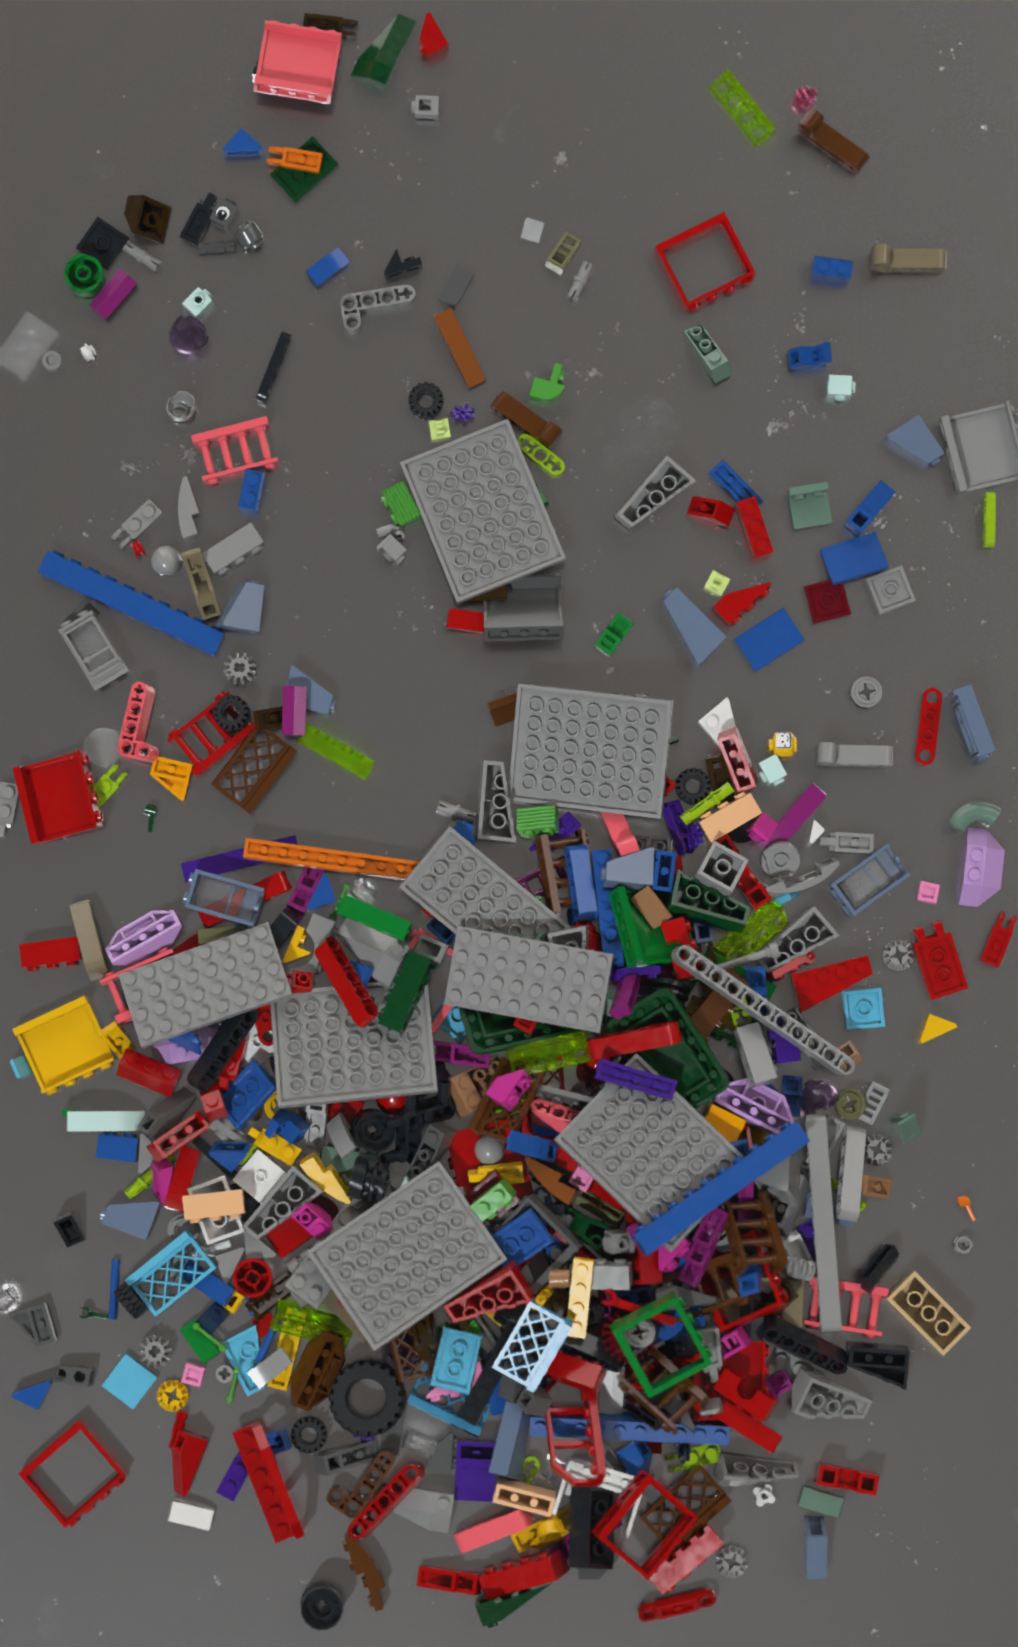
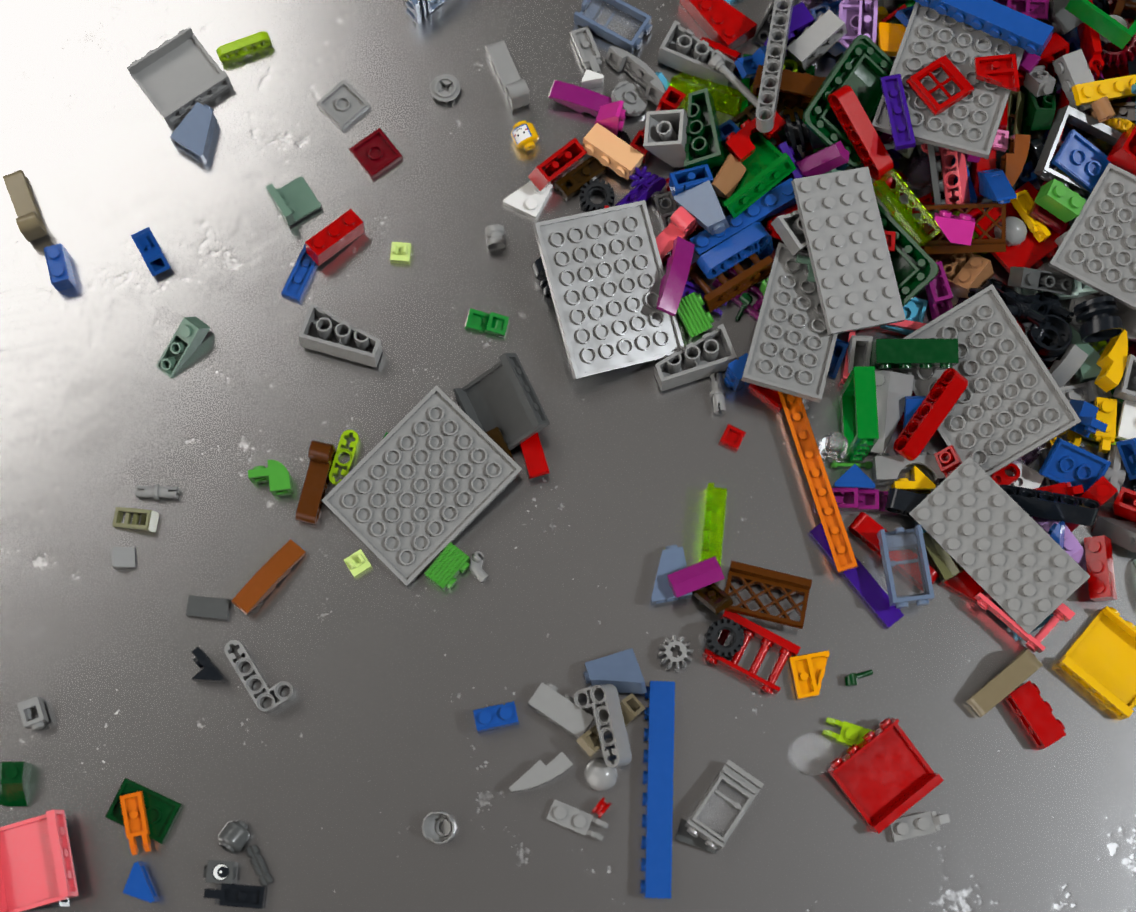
camera: 110 degrees left, 10 degrees down
yellow slope [99,1021,136,1059] -> none
lavender wedge [105,910,182,966] -> none
coral beam [117,682,159,763] -> none
clear purple cylinder [168,315,209,355] -> none
light aqua brick [182,287,214,321] -> none
coral fence [191,416,279,485] -> none
black beam [256,331,292,404] -> none
blue slope [306,247,350,287] -> none
light grey brick [376,534,407,565] -> none
black tyre [408,382,443,419] -> none
dark purple plant [450,404,475,423] -> none
reddish brown panel [488,693,517,727] -> none
red window [654,212,756,312] -> none
sand blue slope [662,588,727,666] -> none
lime pin [679,782,735,826] -> none
red slope [687,496,735,527] -> none
red slope [712,582,772,626] -> none
blue tile [734,607,805,672] -> none
light aqua brick [758,754,787,786] -> none
blue tile [820,531,889,586] -> none
light aqua brick [826,374,856,401] -> none
blue slope [844,480,896,537] -> none
red plate [915,688,942,766] -> none
none -> light grey wheel [485,224,506,250]
none -> light grey beam [574,684,632,768]
none -> magenta slope [656,237,695,317]
none -> red tile [719,424,746,451]
none -> dark green hand [735,292,753,320]
none -> red piece [906,55,974,116]
none -> red wing [974,54,1020,92]

